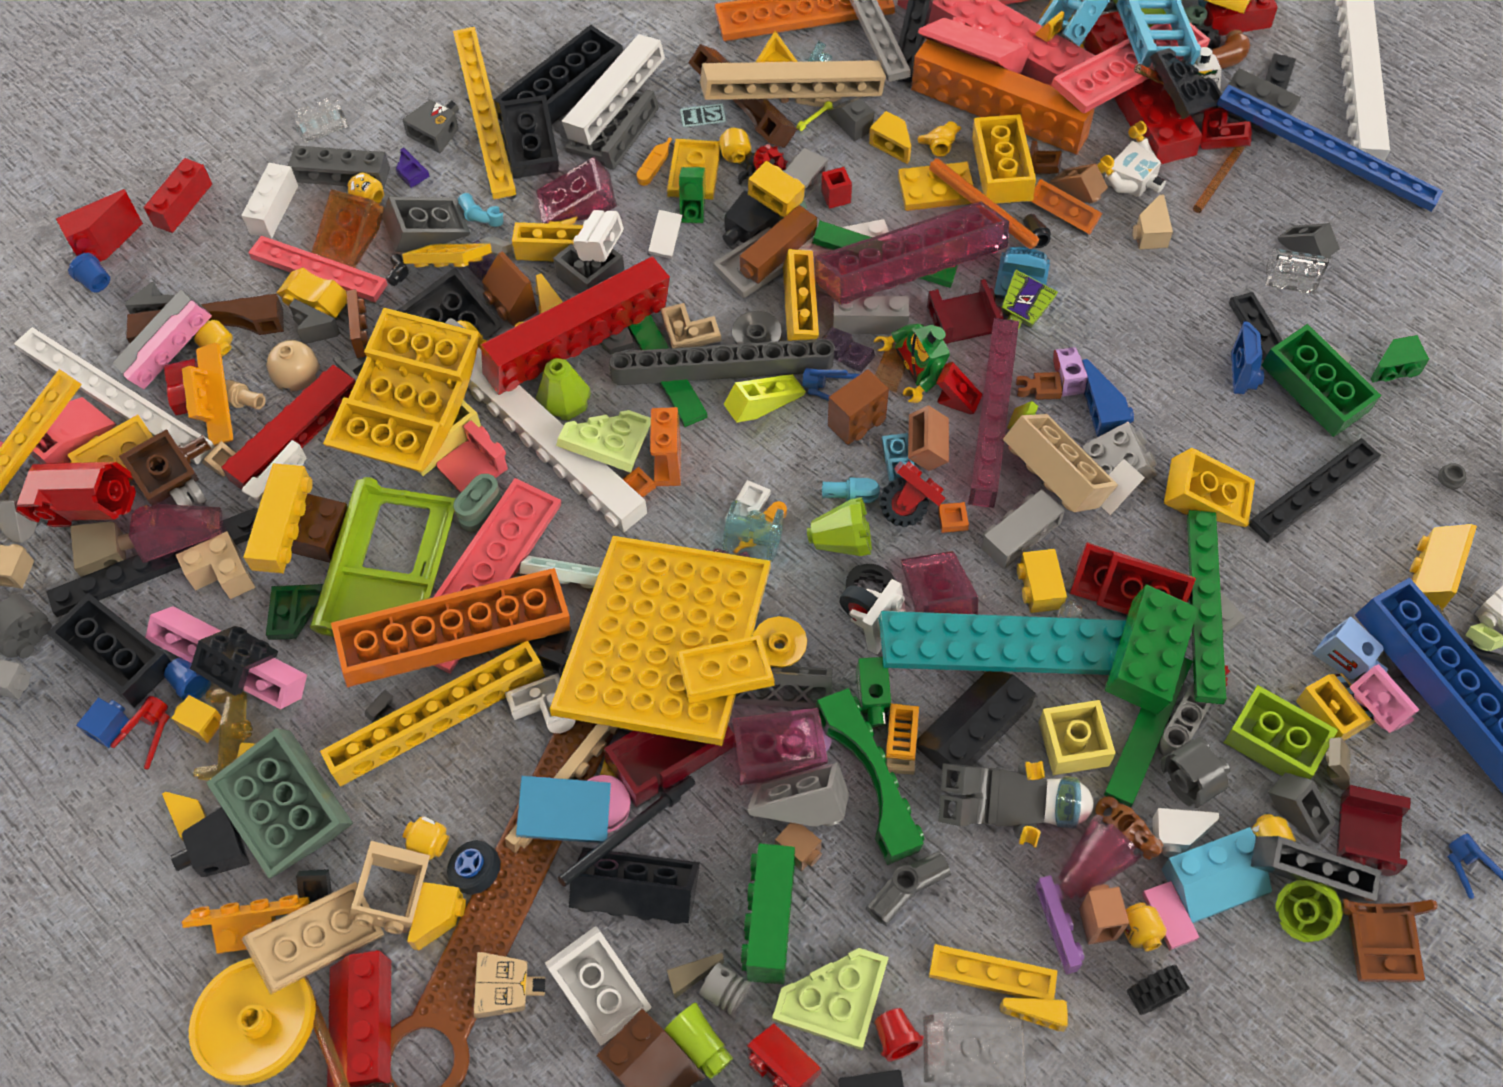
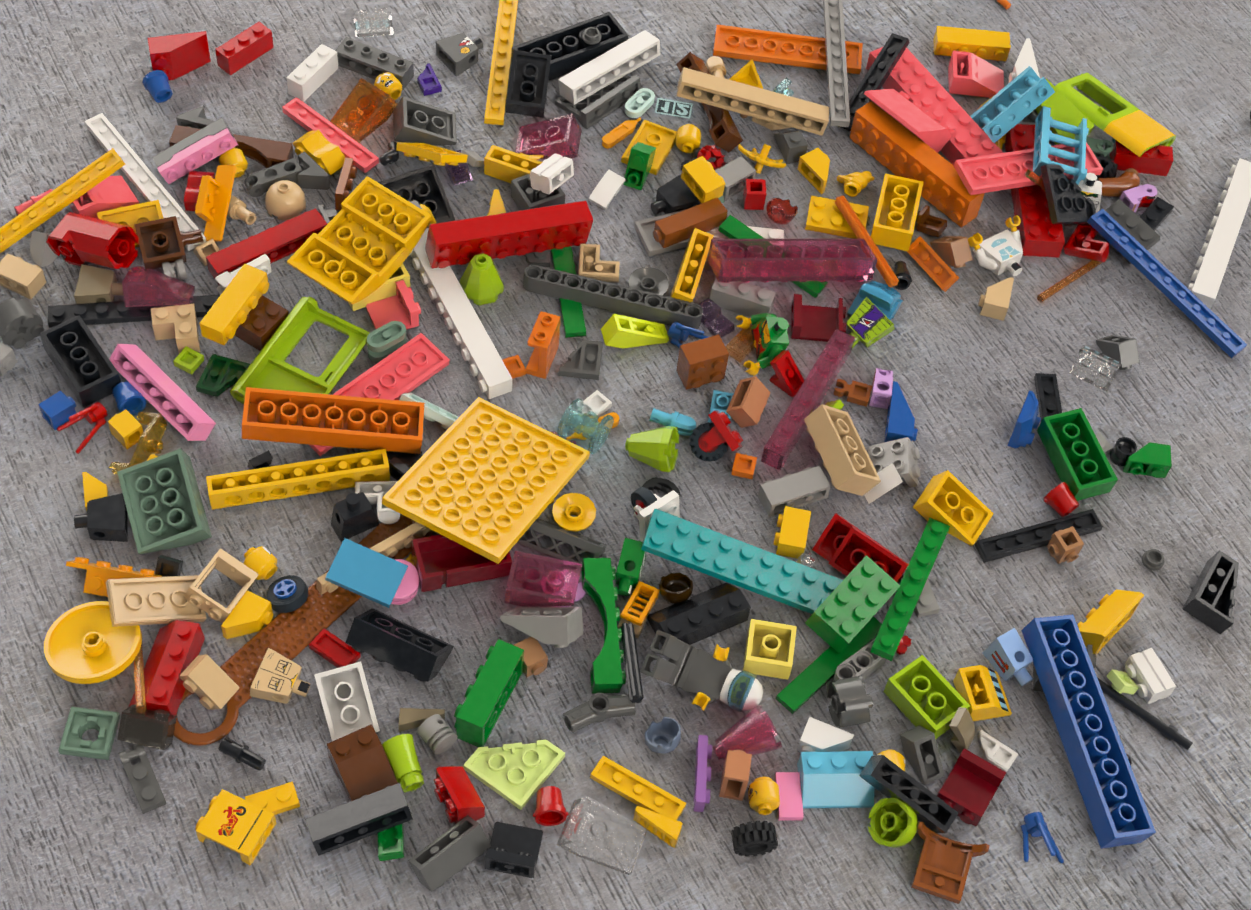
camera: 10 degrees right, 5 degrees down
black bracket [190,626,278,696] -> none
medium azure piece [458,193,504,227] -> none
dark orange slope [482,251,537,327] -> none
yellowish green plate [556,410,651,473] -> none
black bar [558,776,696,887] -> none
yellow tile [676,635,774,703] -> none
neon yellow hinge [797,101,833,131] -> none
clear pink slope [901,551,978,615] -> none
slope [1035,11,1065,42] -> none
dark orange animal [1095,796,1164,860] -> none
bright pink bracket [1349,664,1419,733] -> none
none -> lime plate [173,346,204,375]
none -> tan brick [179,654,240,710]
none -> dark grey leg [244,157,302,197]
none -> red tile [309,628,361,668]
none -> black torso [331,492,379,542]
none -> dark grey wing [558,339,603,380]
none -> dark grey plate [582,27,601,45]
none -> black axle [620,622,644,703]
none -> light aqua plate [624,88,655,118]
none -> sand blue hair [645,717,681,754]
none -> dark brown hair [658,572,693,604]
none -> tan arm [706,56,726,78]
none -> yellow piece [738,144,786,174]
none -> clear red hair [766,197,798,224]
none -> white tile [978,730,1018,772]
none -> red piece [1043,482,1079,517]
none -> medium nougat brick [1047,526,1084,564]
none -> black wheel [1110,437,1137,466]
none -> lavender leg [1120,184,1158,213]

